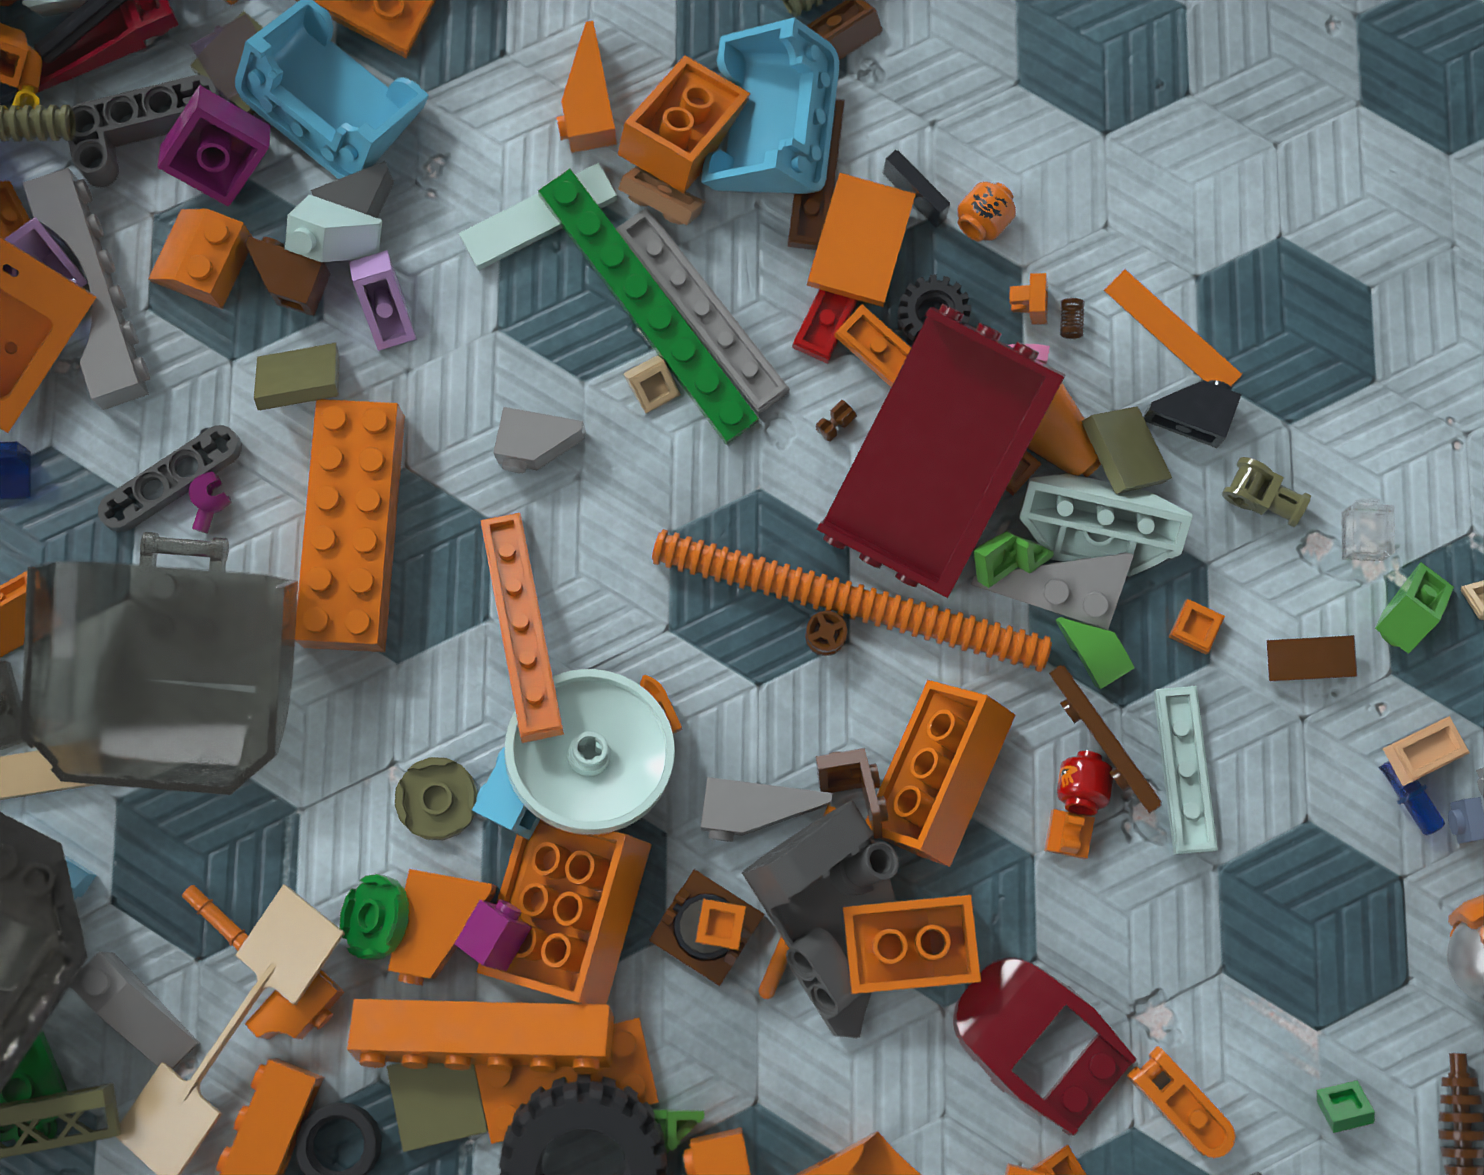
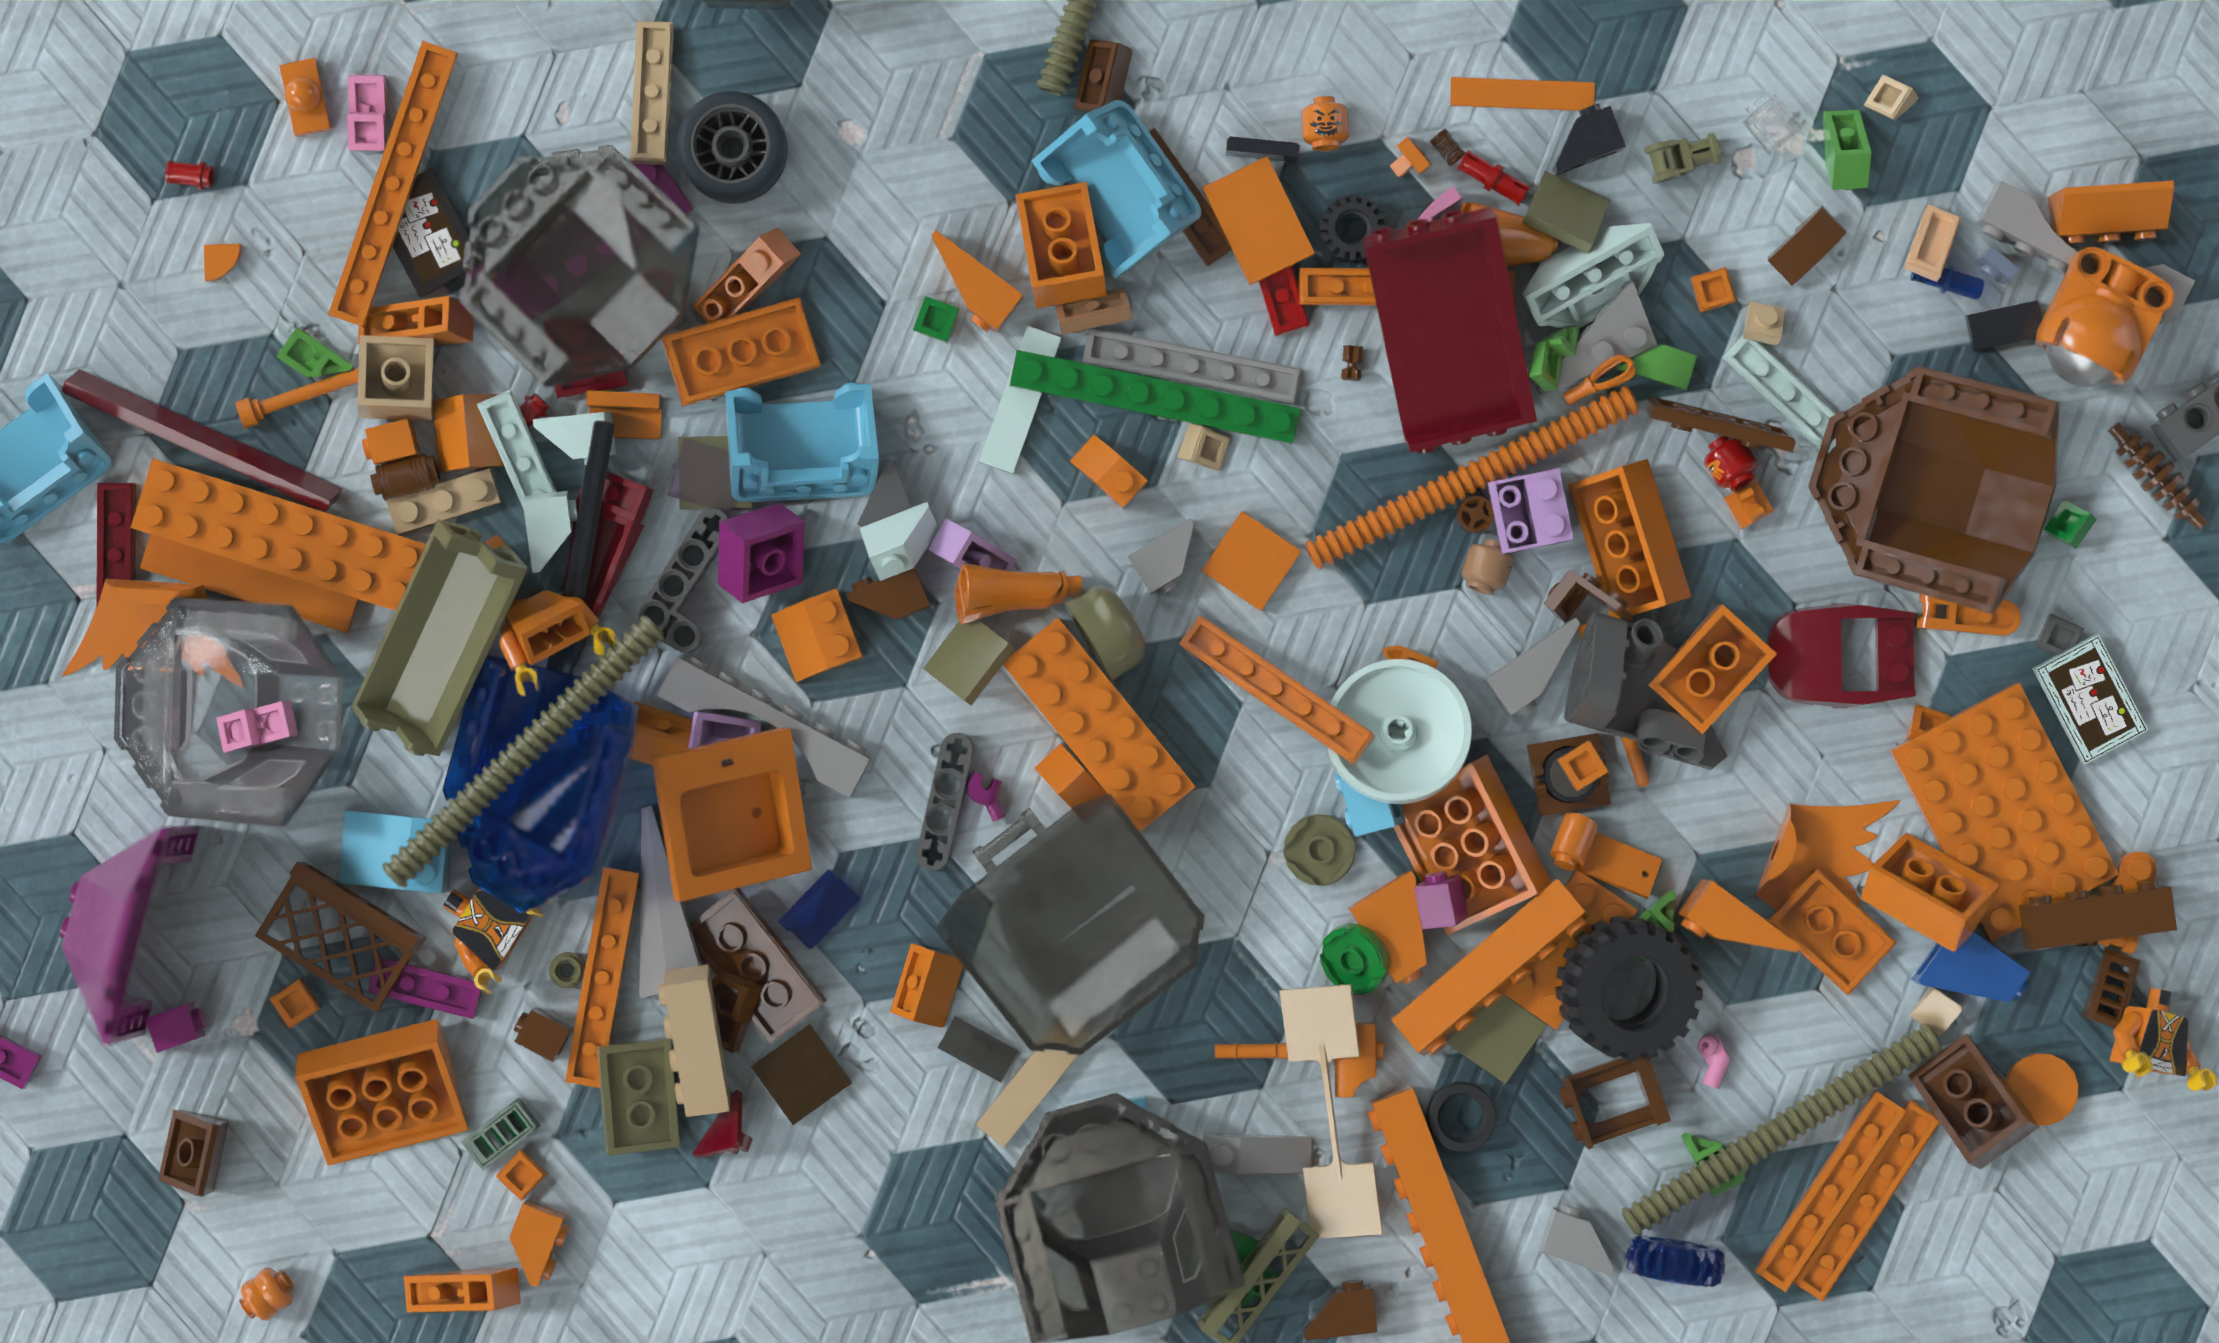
camera: 50 degrees left, 10 degrees up
none -> green plate [913,296,960,343]
none -> orange piece [954,564,1082,624]
none -> orange slope [1034,743,1110,821]
none -> olive piece [1065,585,1146,680]
none -> orange slope [1070,435,1148,509]
none -> orange tile [1201,511,1301,611]
none -> red pin [1457,149,1531,206]
none -> medium nougat head [1461,539,1514,595]
none -> lavender slope [1487,468,1574,554]
none -> orange door [1550,812,1663,899]
none -> orange piece [1563,355,1636,405]
none -> tan plate [1743,301,1785,346]
none -> reddish brown windscreen [1808,366,2059,614]
none -> black tile [1965,300,2042,351]

